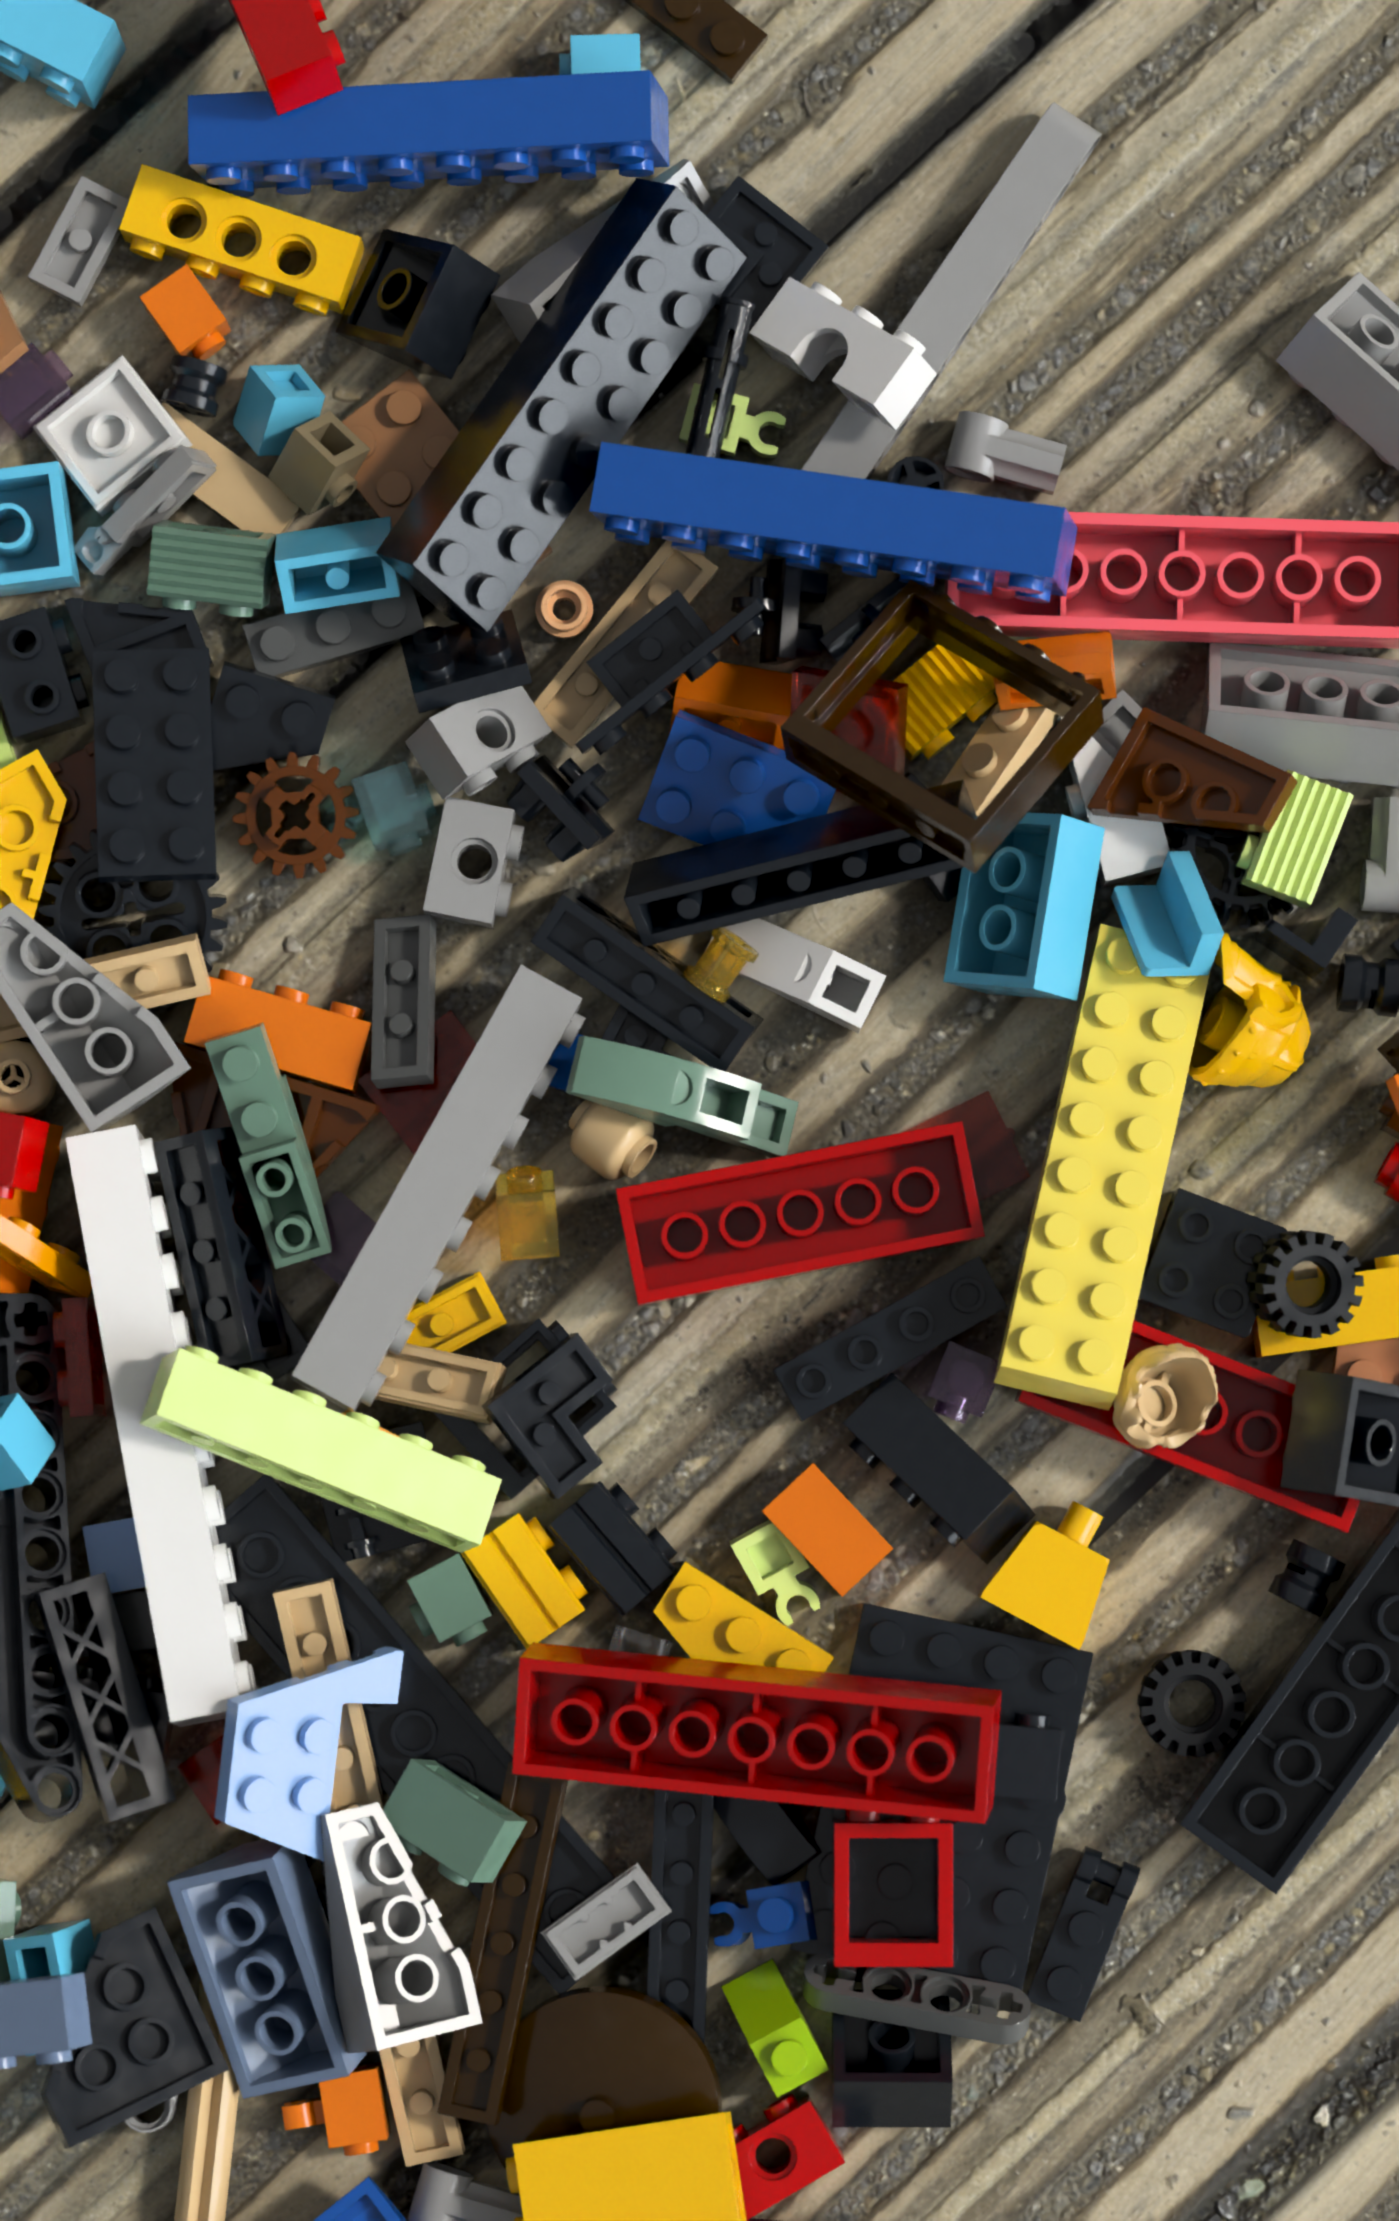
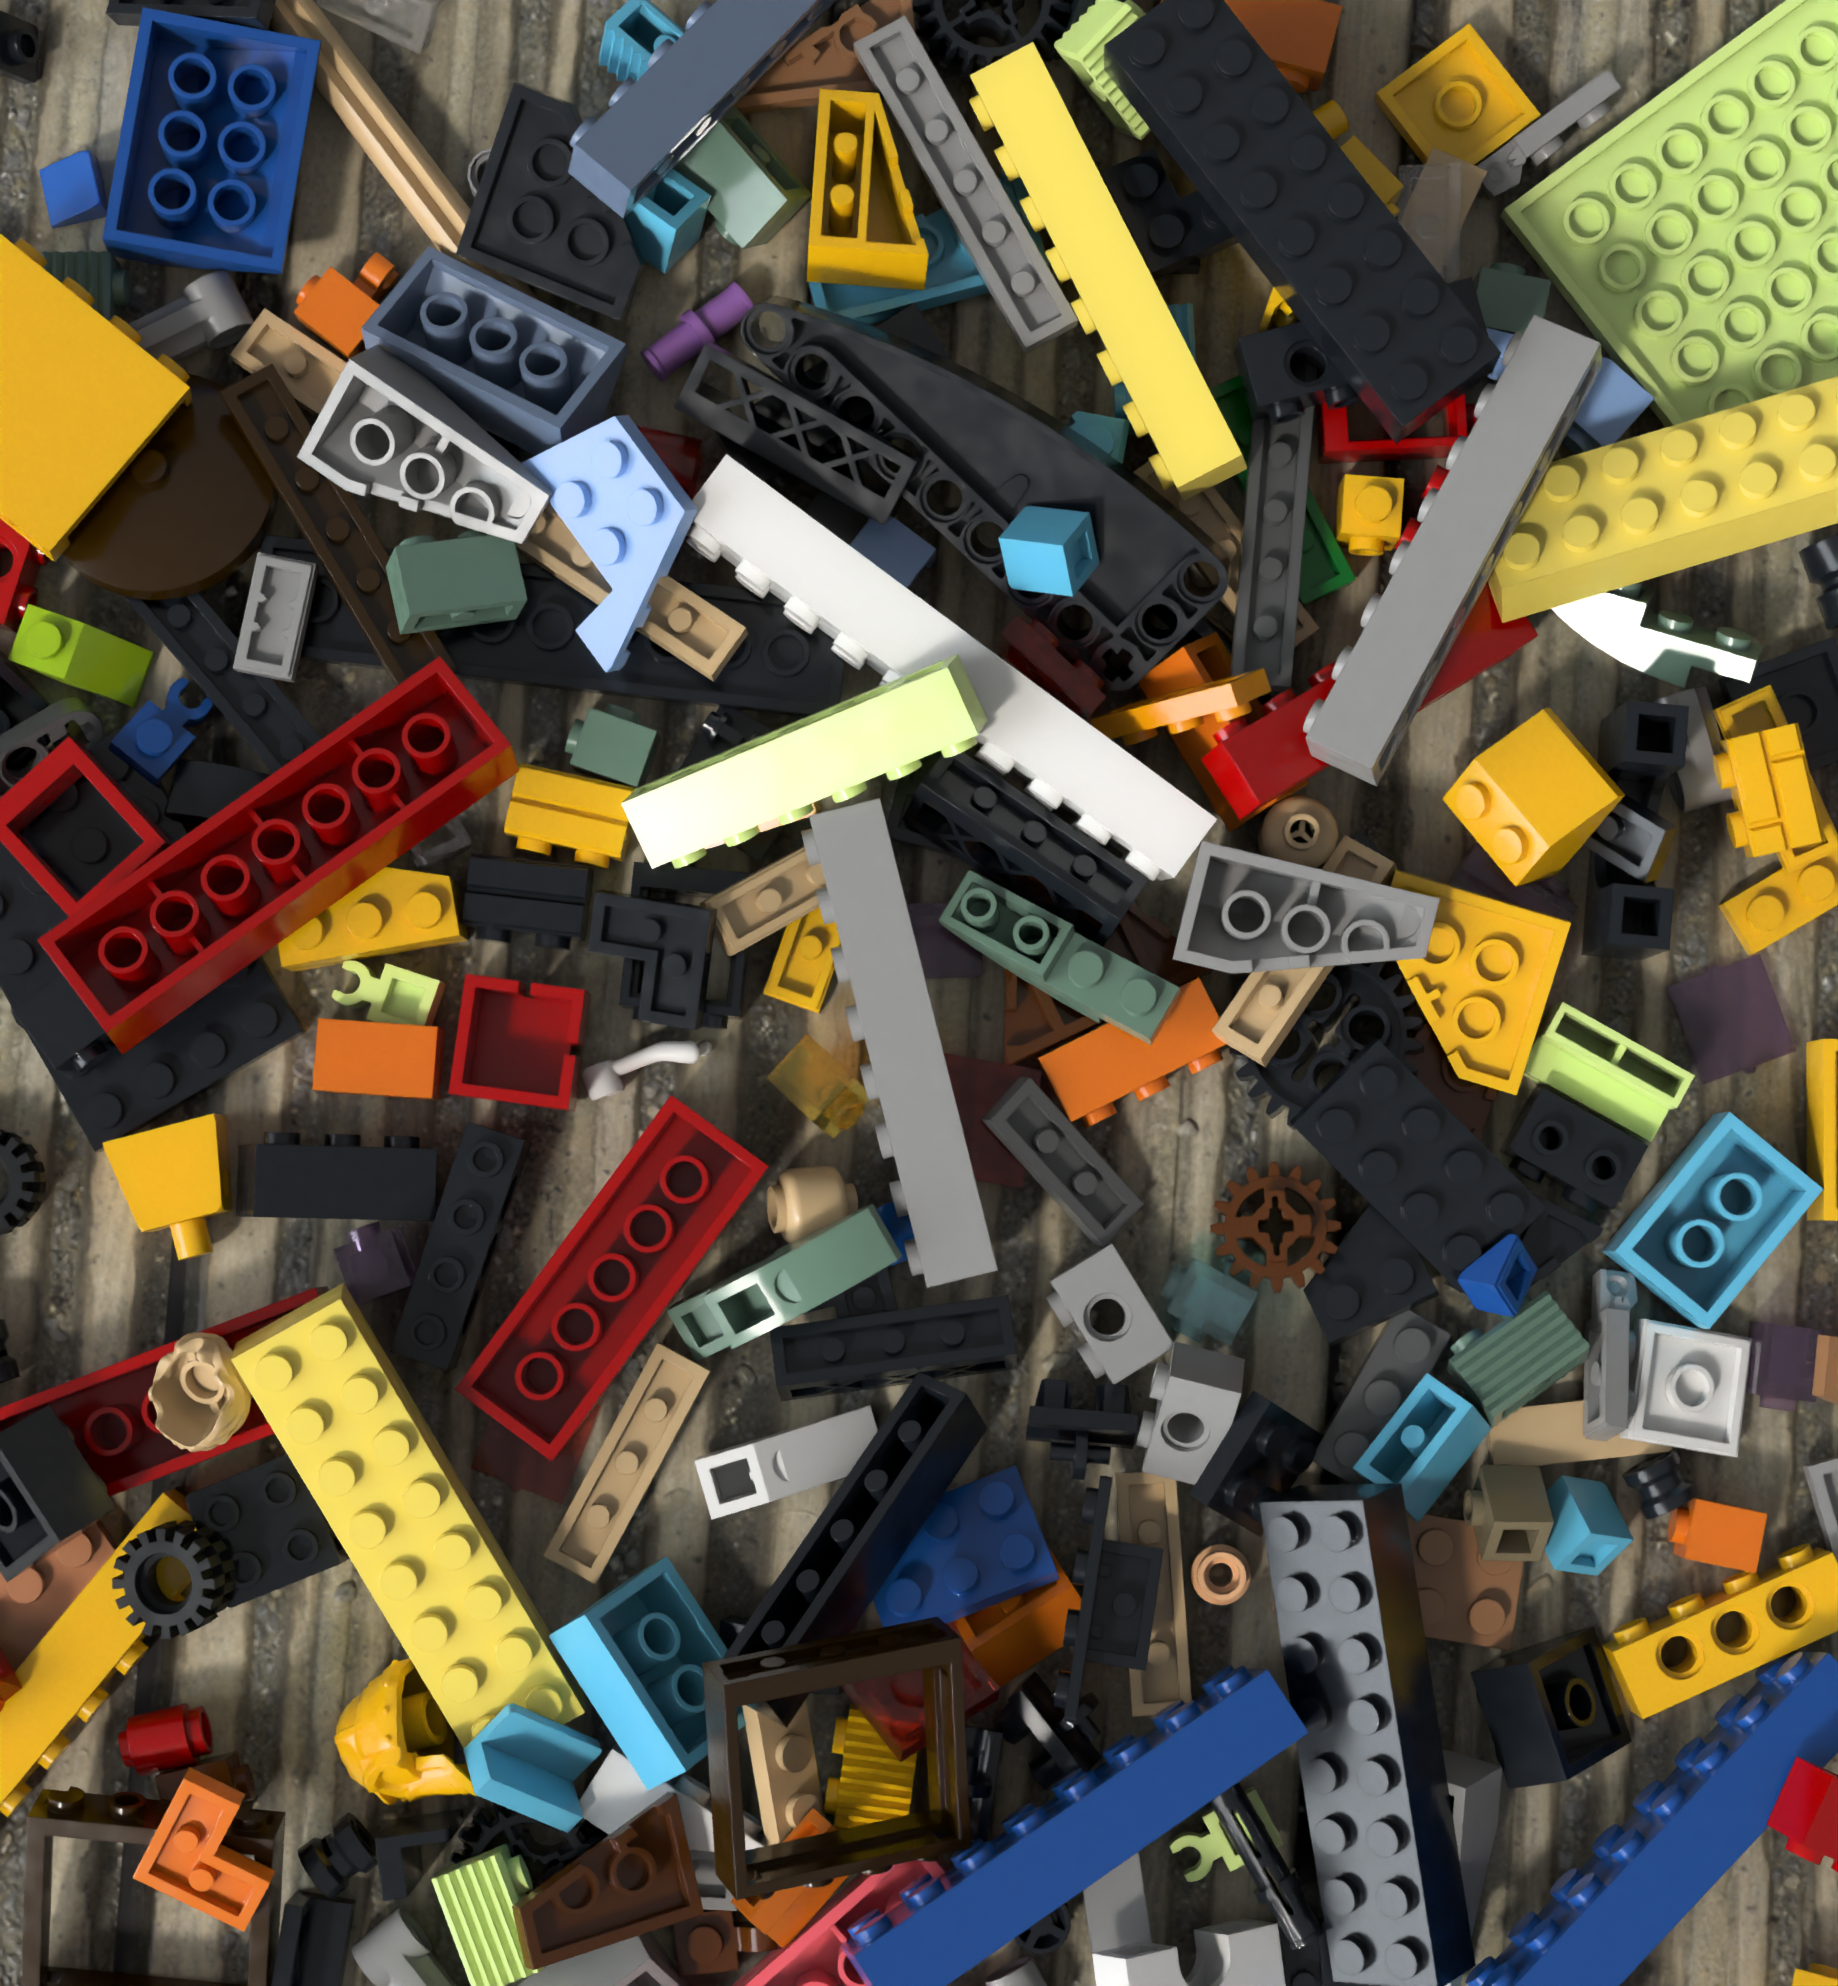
camera: 135 degrees right, 0 degrees up
clear yellow bush [683,927,759,1003] -> none
none -> red piece [448,974,591,1112]
none -> tan plate [543,1342,711,1585]
none -> white piece [582,1040,713,1101]
none -> medium lavender pin [640,281,754,382]
none -> reddish brown plate [673,1909,778,1977]
none -> blue slope [1458,1234,1538,1318]

